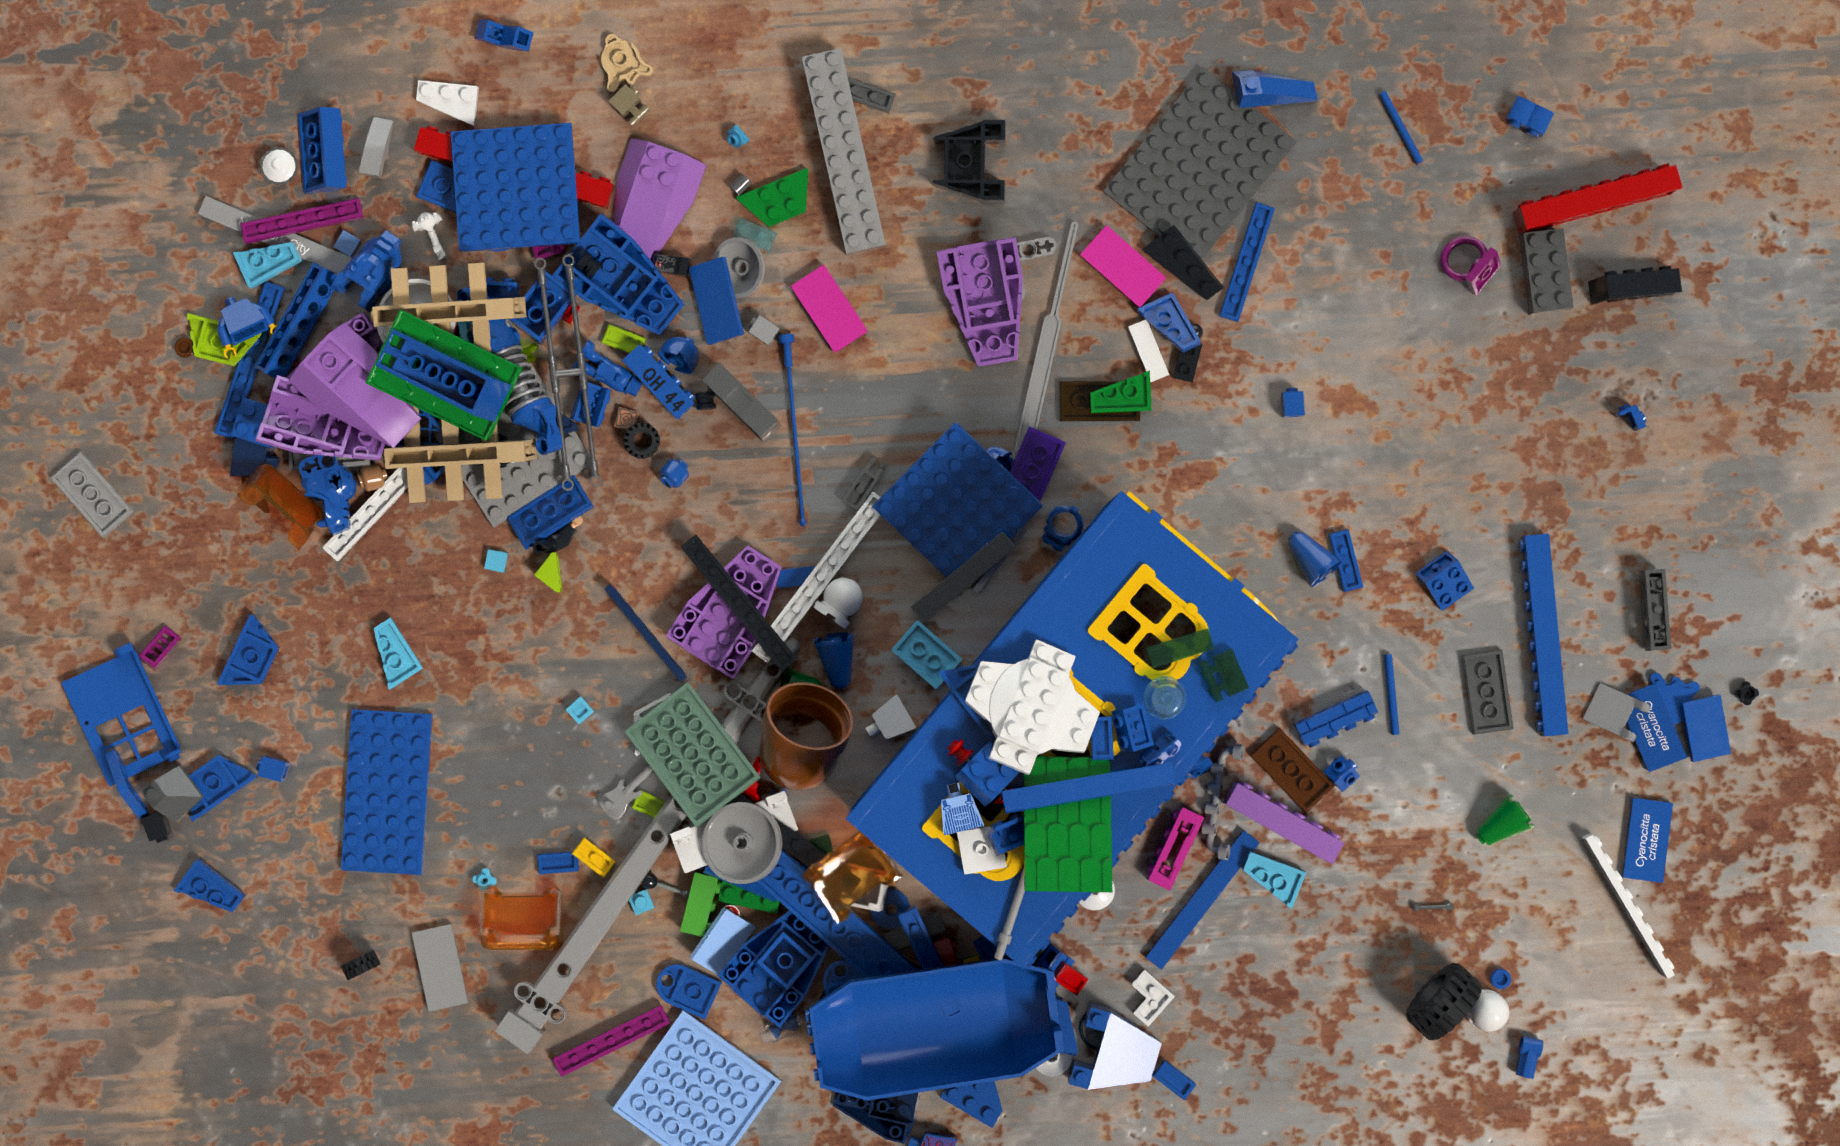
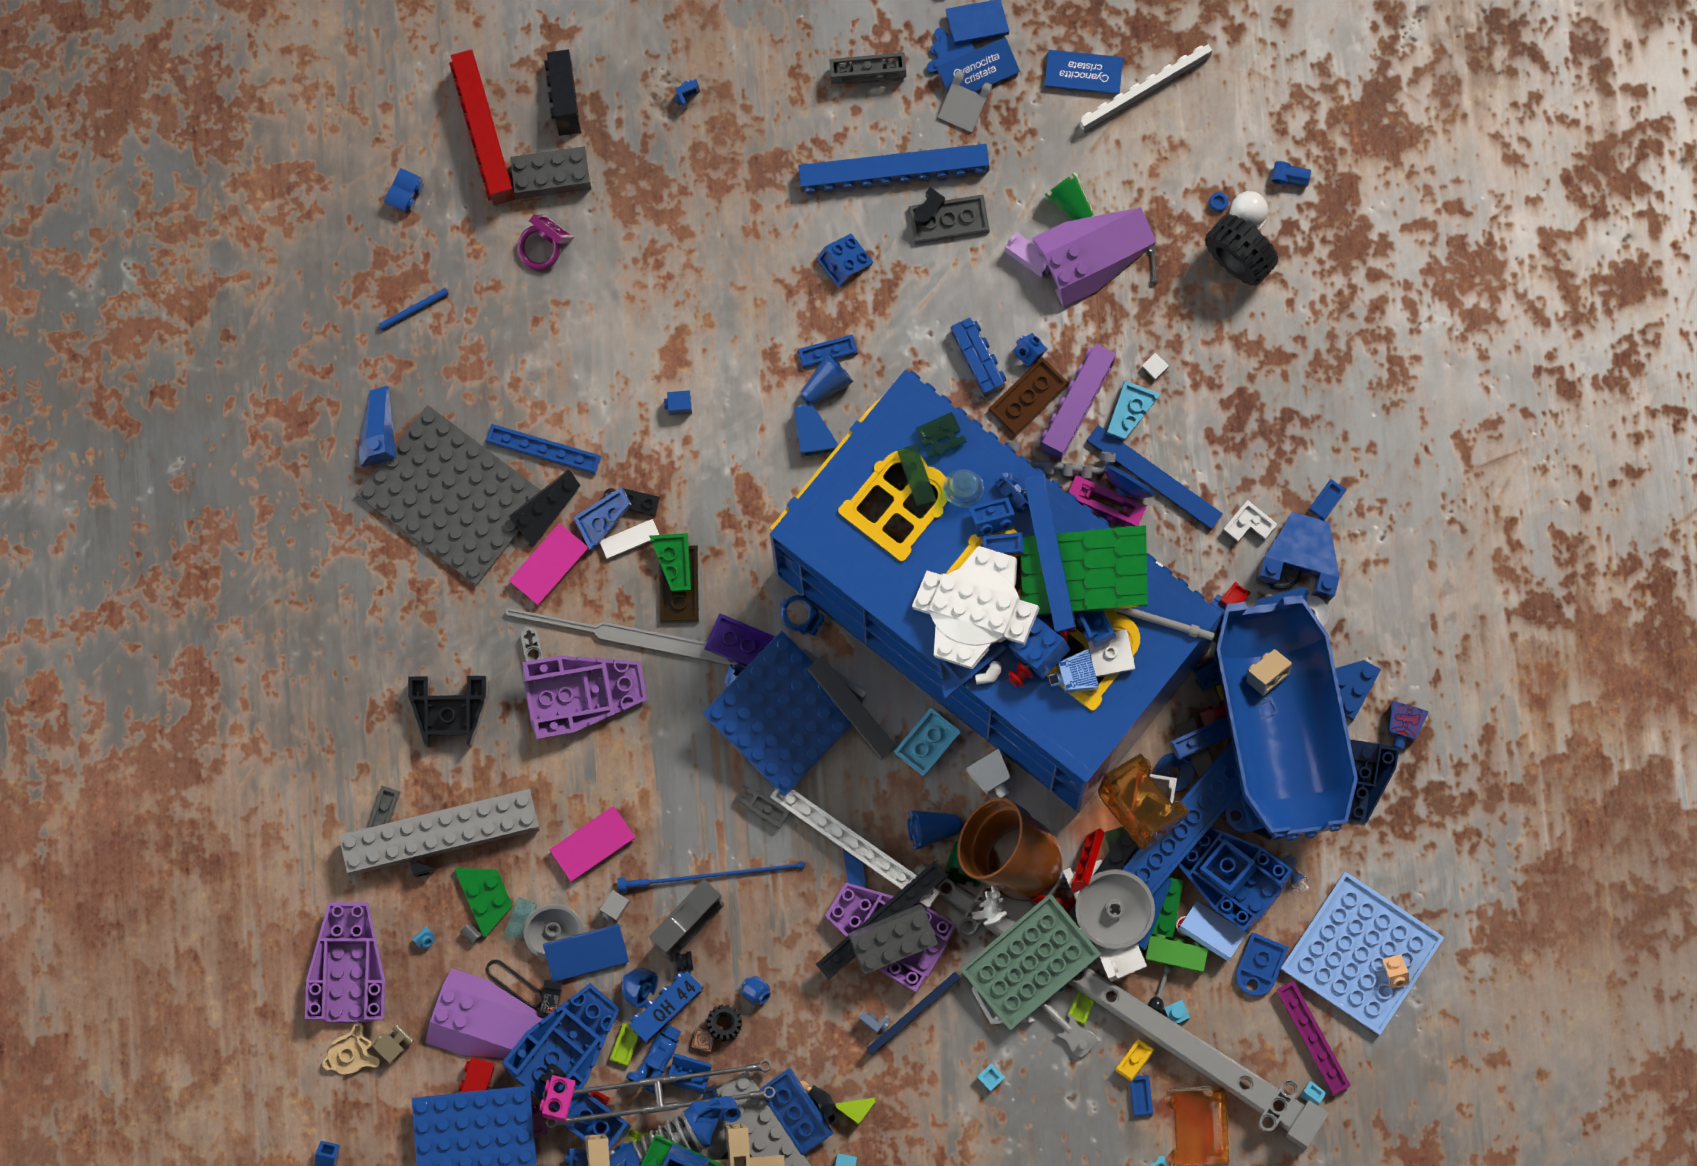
camera: 85 degrees left, 10 degrees down
white tile [813,577,863,629] -> none
blue bar [1384,654,1400,735] -> none
none -> medium lavender wedge [305,902,385,1023]
none -> black slope [410,861,434,878]
none -> black piece [486,959,543,1008]
none -> dark pink brick [539,1075,576,1123]
none -> blue slope [794,404,838,457]
none -> dark grey brick [848,904,938,974]
none -> sand blue bracket [859,1012,890,1034]
none -> black leg [914,187,945,226]
none -> white piece [972,885,1007,926]
none -> white arm [975,661,1002,685]
none -> lavender brick [1005,232,1050,277]
none -> medium lavender wedge [1032,207,1156,307]
none -> red tile [1070,828,1105,893]
none -> blue dish [1104,463,1155,498]
none -> white tile [1142,353,1169,380]
none -> tan brick [1246,649,1292,696]
none -> medium azure plate [1300,1081,1326,1106]
none -> light nougat bracket [1382,954,1409,989]

